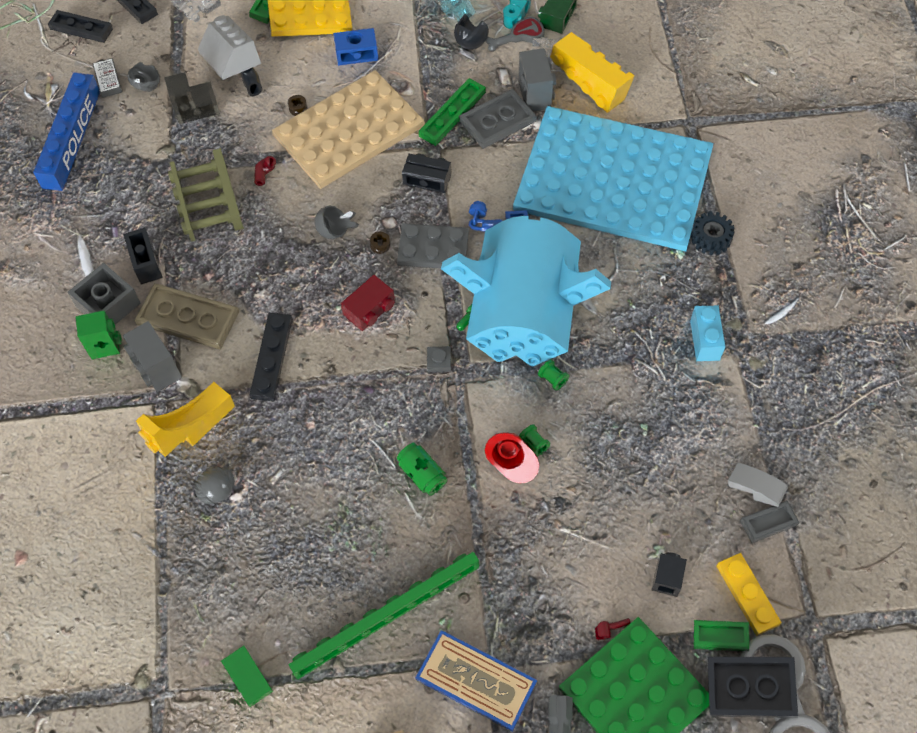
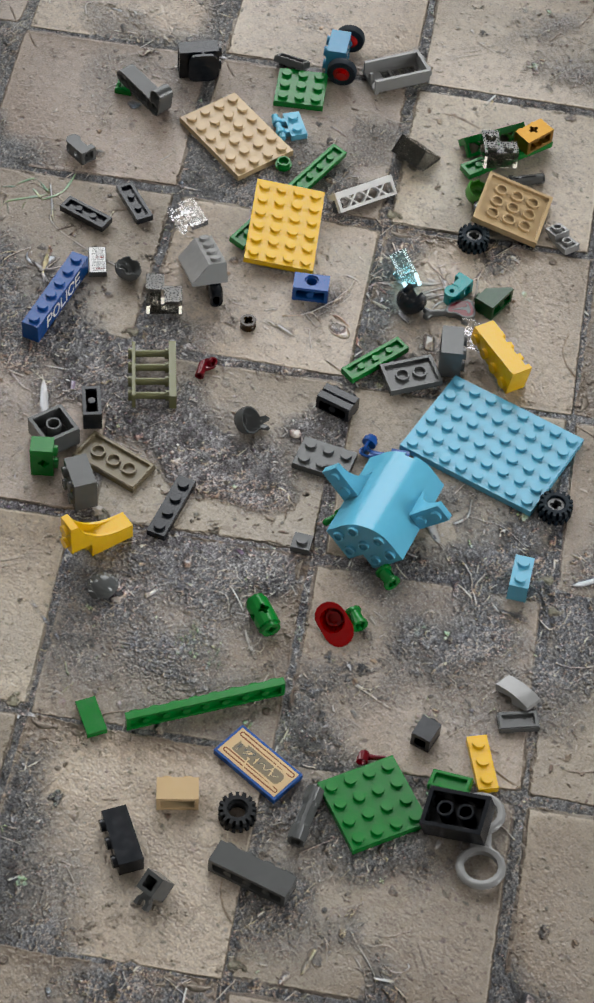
camera: 10 degrees right, 10 degrees down
tan plate [272,70,425,189] -> none
dark red brick [341,274,395,331] -> none
dark brown bush [370,231,390,254] -> none

